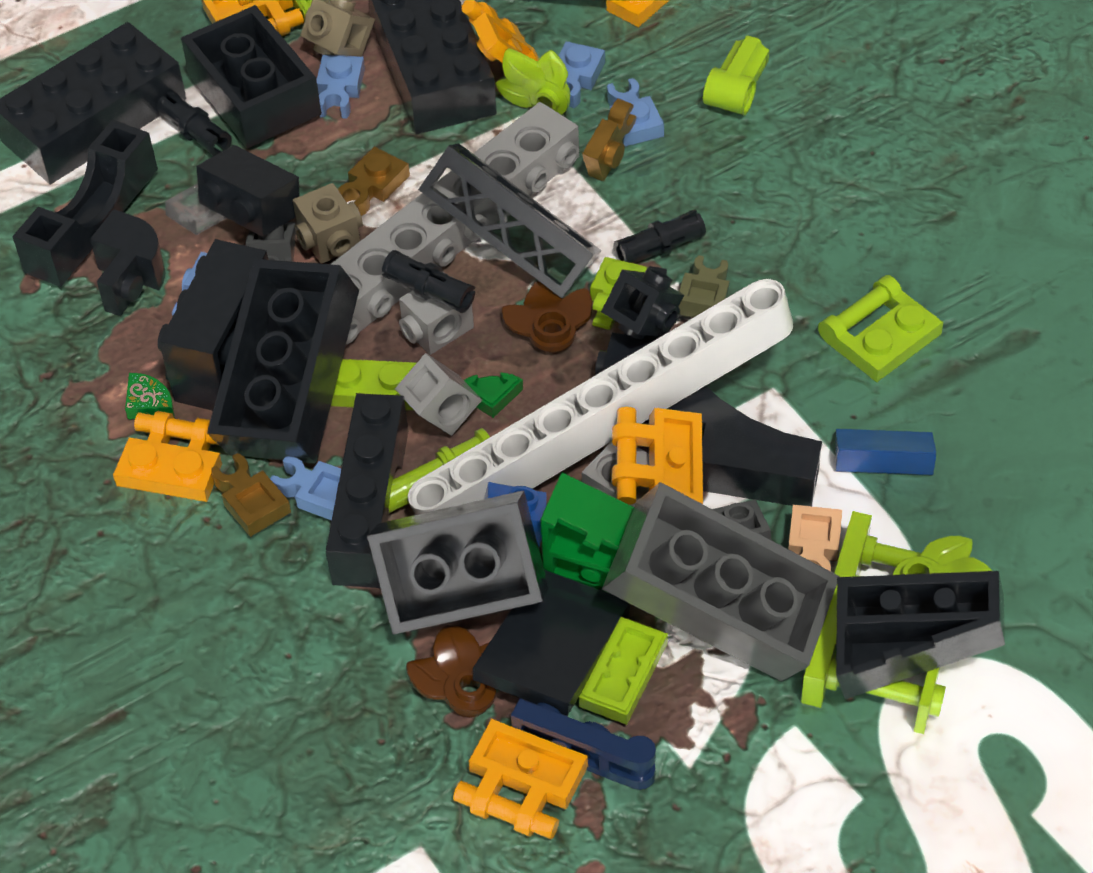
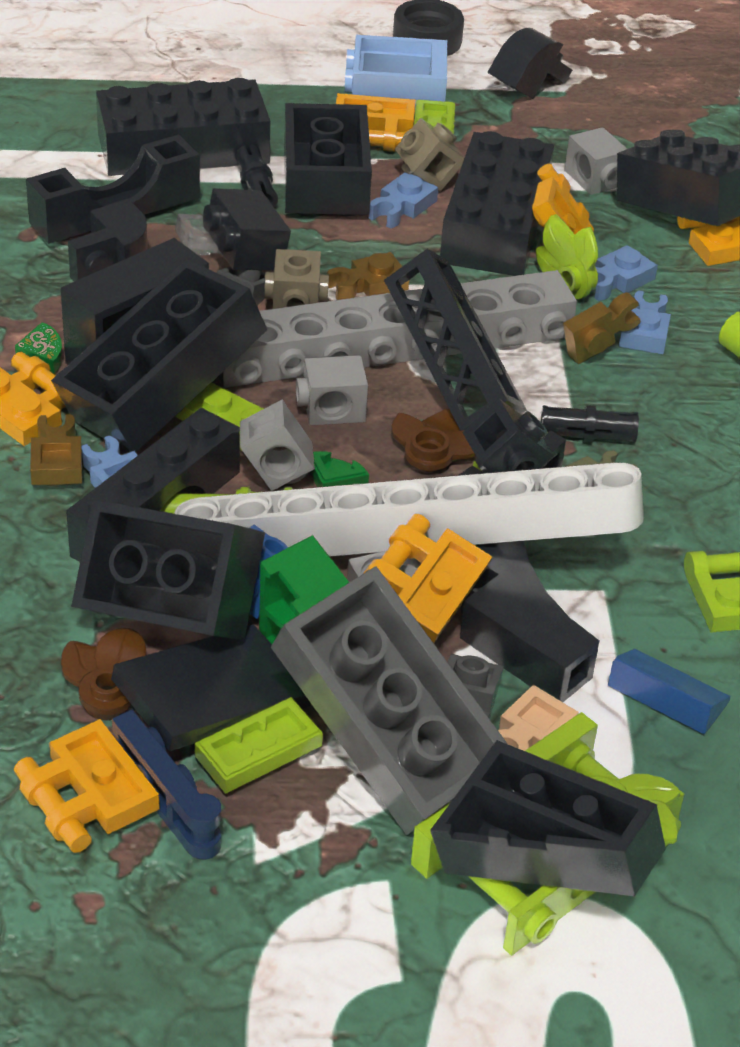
camera: 25 degrees right, 10 degrees down
black pin [382,250,476,313] -> none

